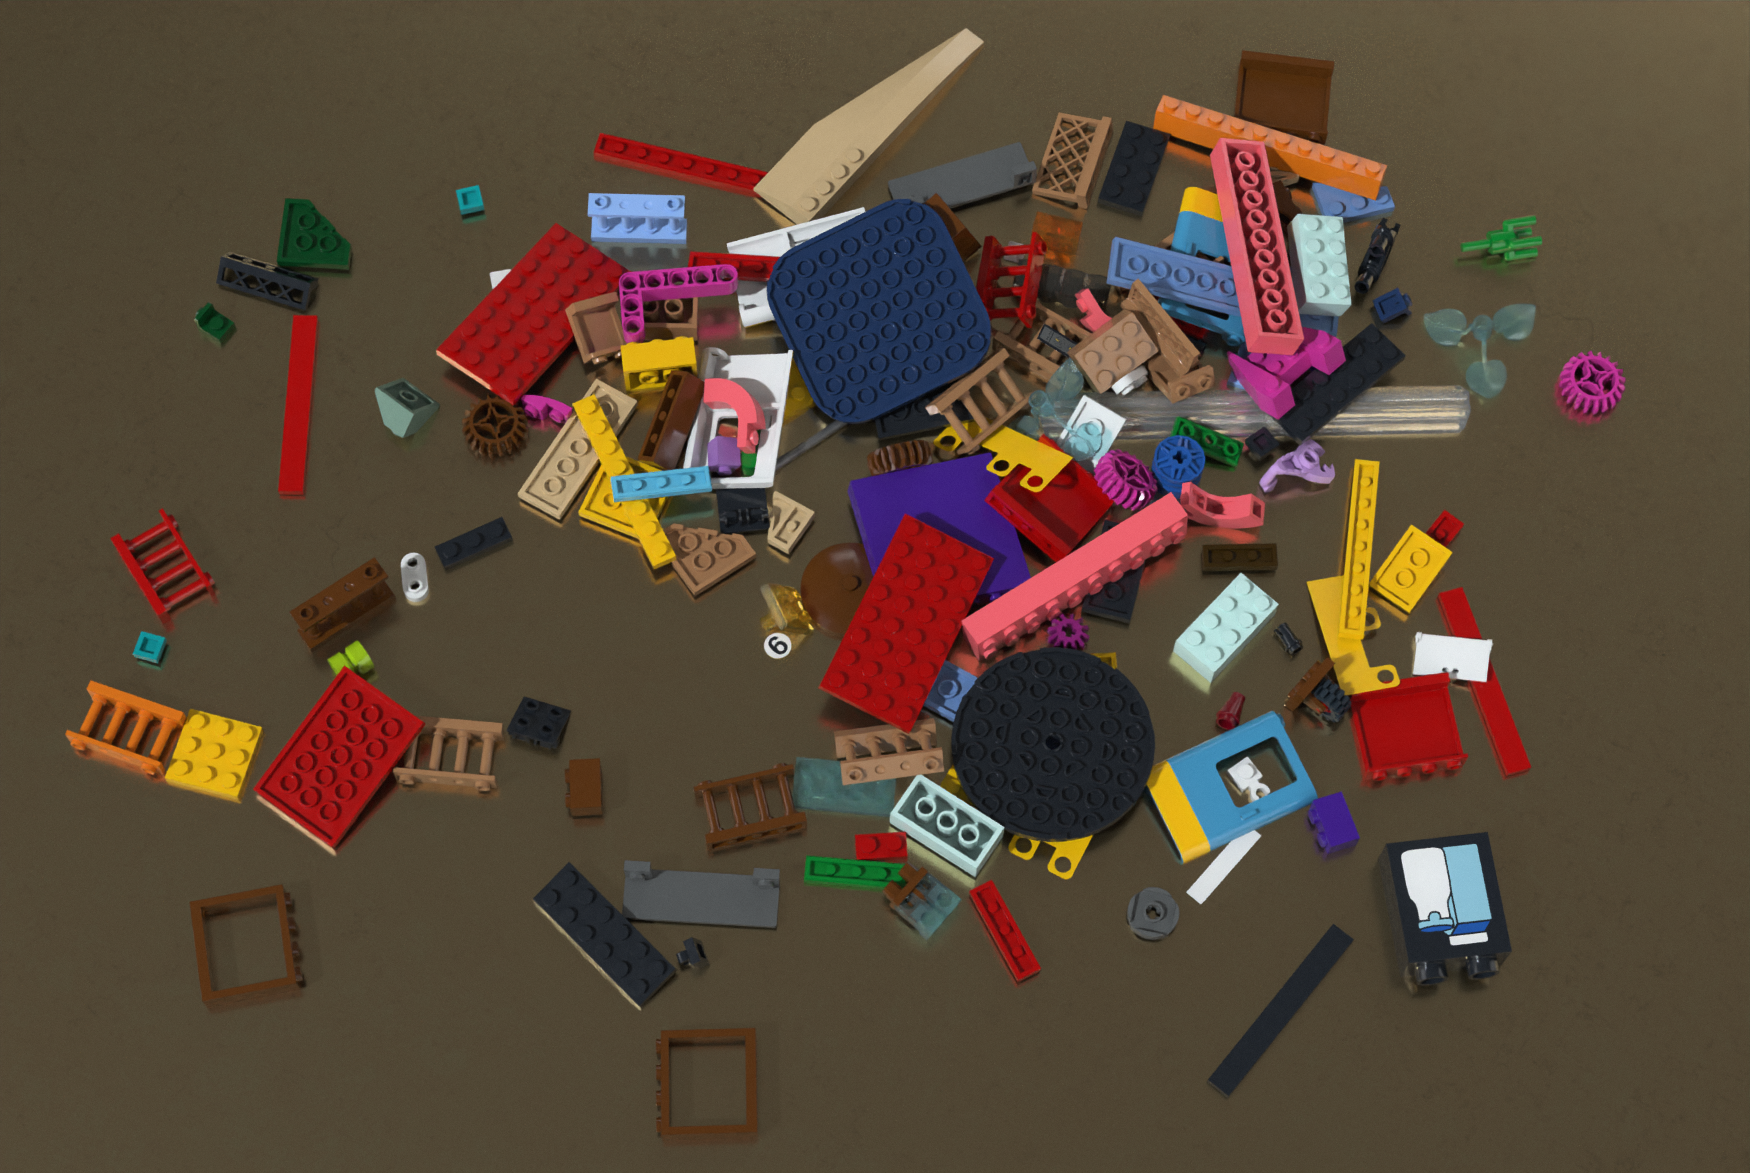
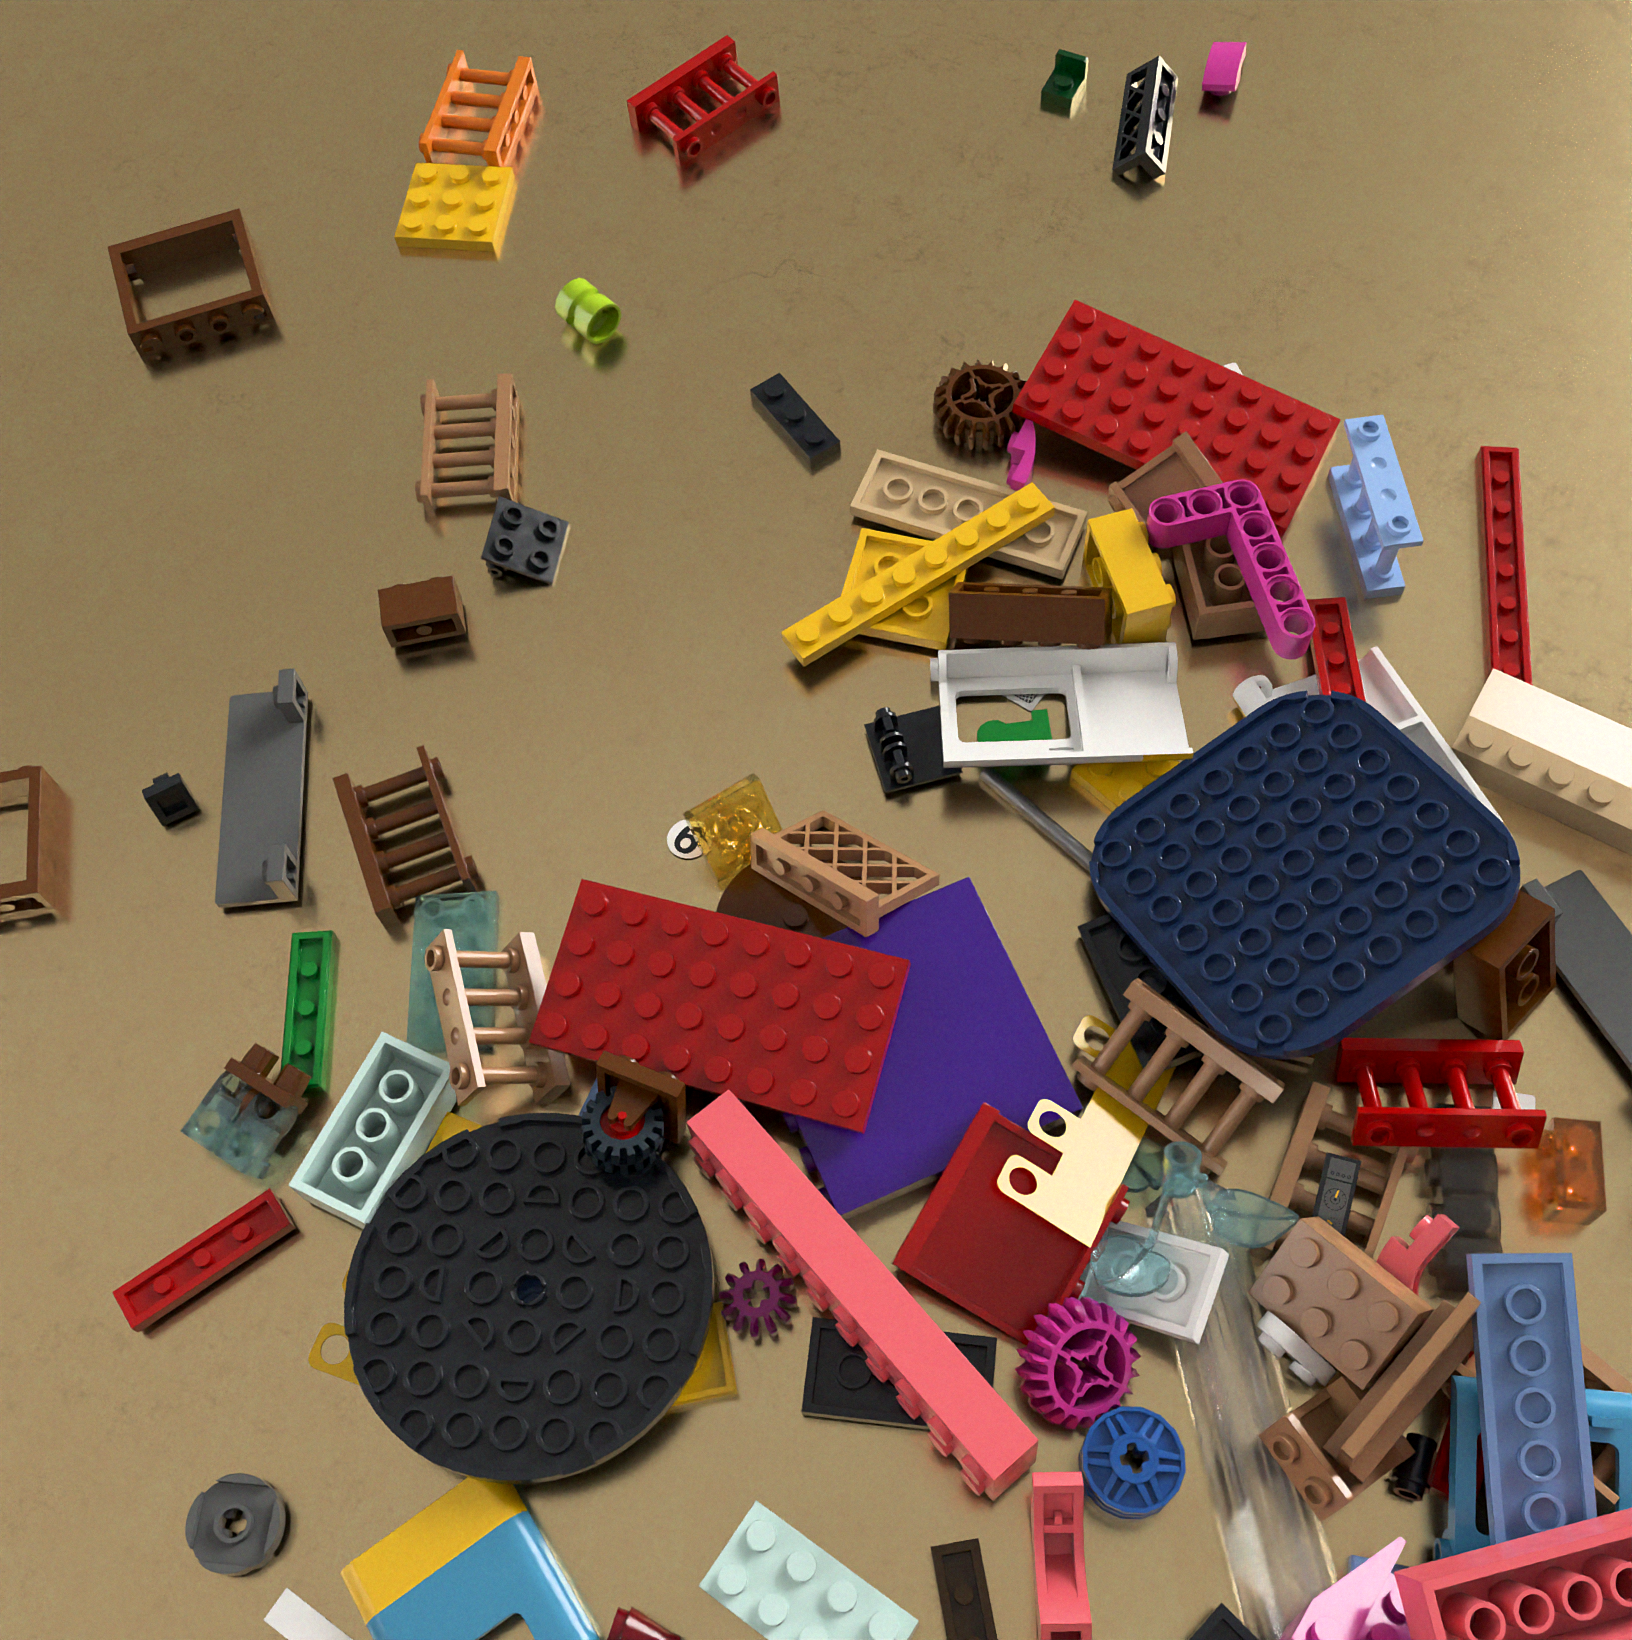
camera: 90 degrees right, 5 degrees down
teal plate [133,631,167,663] -> none
red plate [253,666,426,849] -> none
dark green plate [276,198,352,270] -> none
red tile [278,315,319,495] -> none
reddish brown fence [289,557,396,652] -> none
sand green slope [375,378,440,438] -> none
white plate [401,553,429,602] -> none
teal plate [456,185,485,215] -> none
black plate [533,862,677,1007] -> none
medium azure tile [610,466,712,502] -> none
medium nougat plate [663,523,756,596] -> none
coral arch [703,378,766,454] -> none
medium lavender brick [707,436,741,476] -> none
tan wing [767,491,816,554] -> none
red plate [855,832,908,861] -> none
reddish brown gear [867,440,933,476] -> none
green tile [1170,416,1244,467] -> none
none -> plate [582,1051,686,1174]
none -> medium nougat fence [750,810,940,937]
none -> dark pink slope [1202,42,1247,96]

